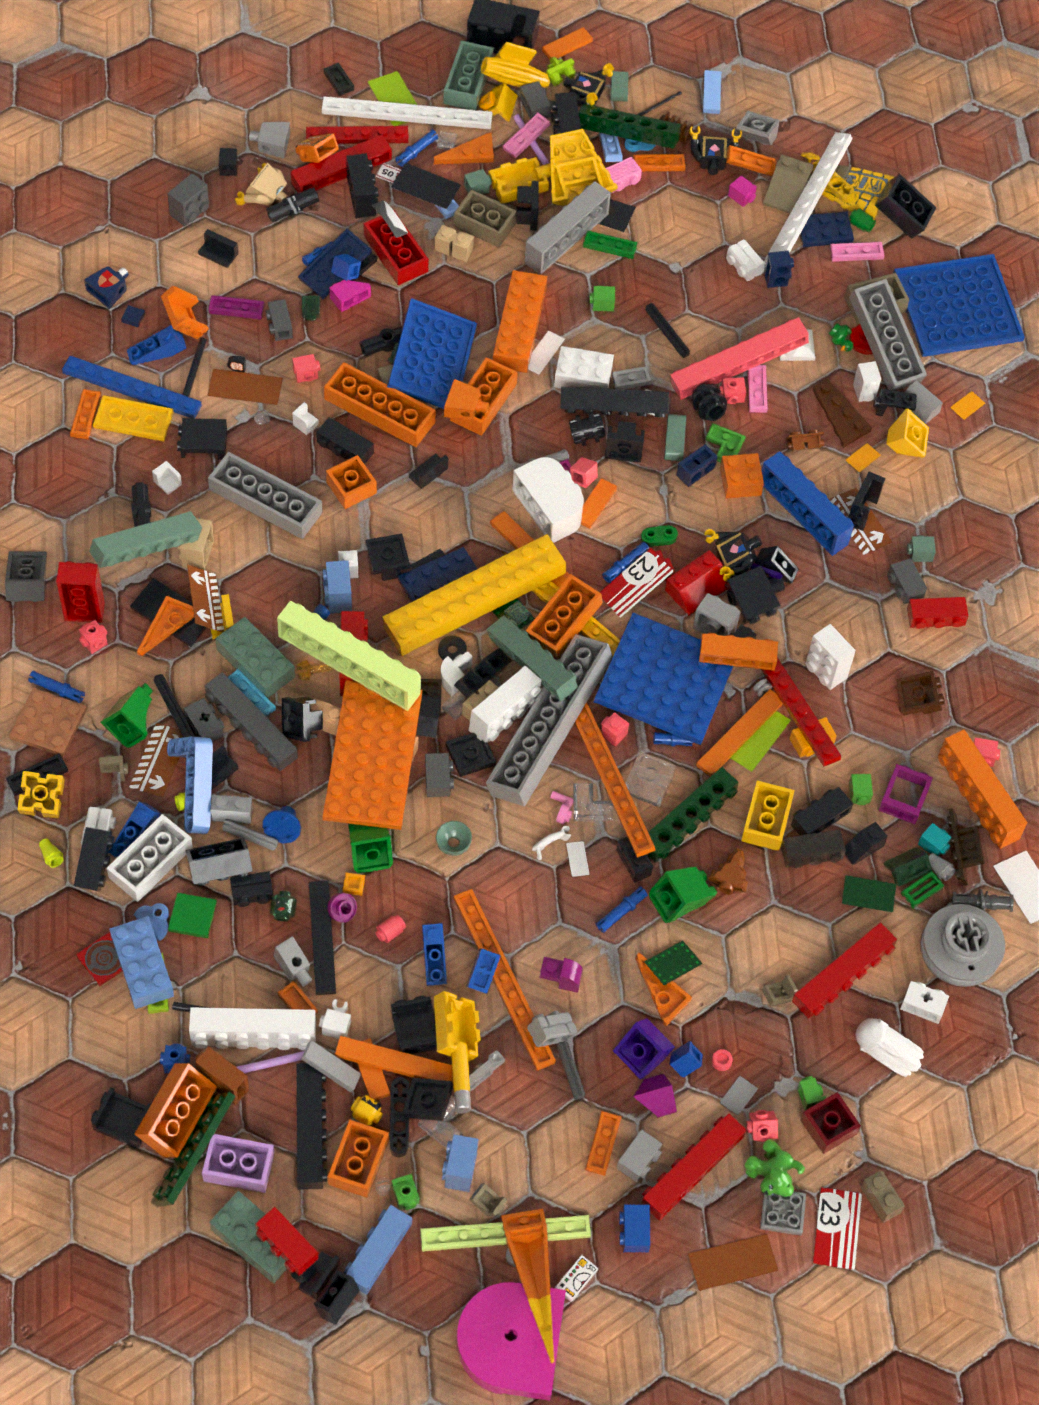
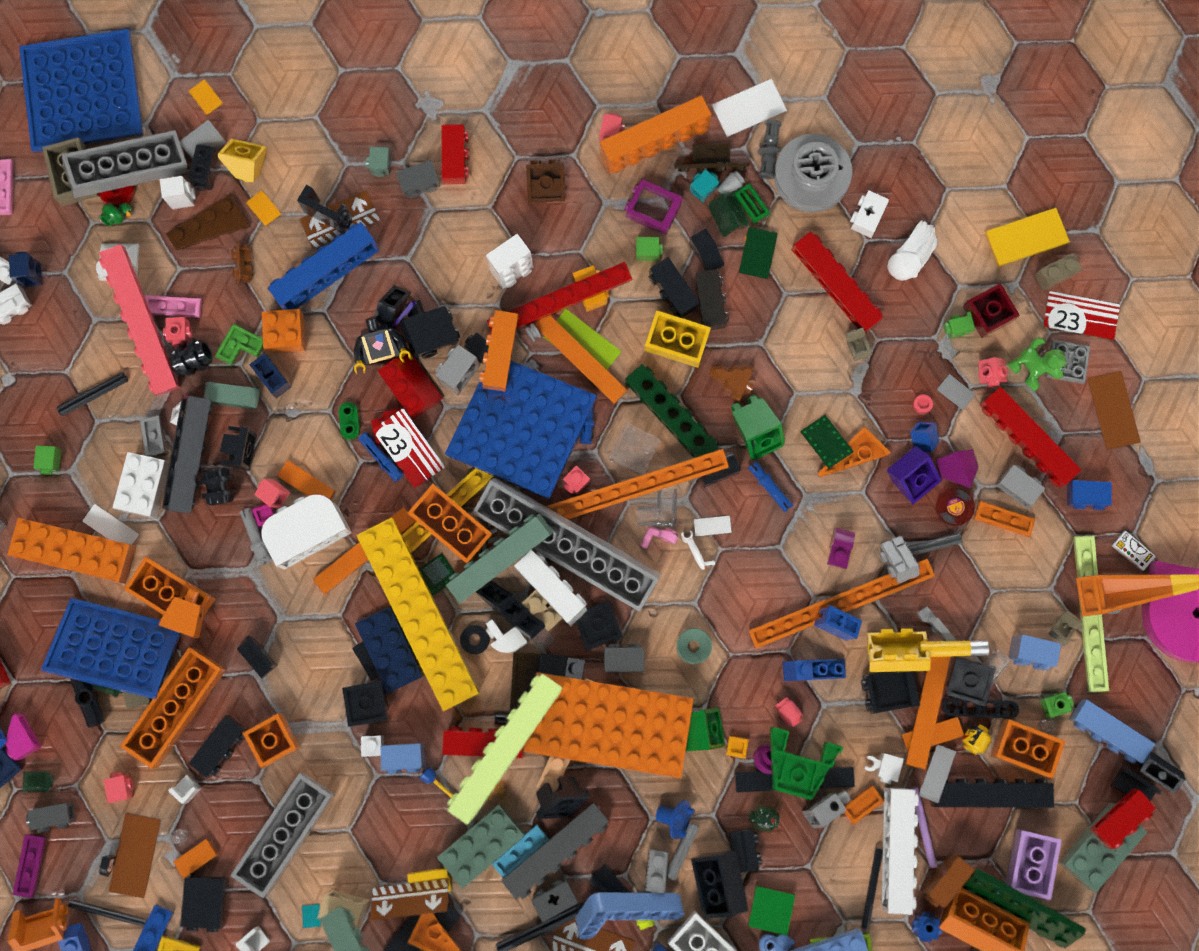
camera: 80 degrees left, 20 degrees up
none -> orange tile [173,838,218,879]
none -> green wing [770,726,843,800]
none -> clear red tile [935,488,975,527]
none -> yellow tile [985,208,1070,267]

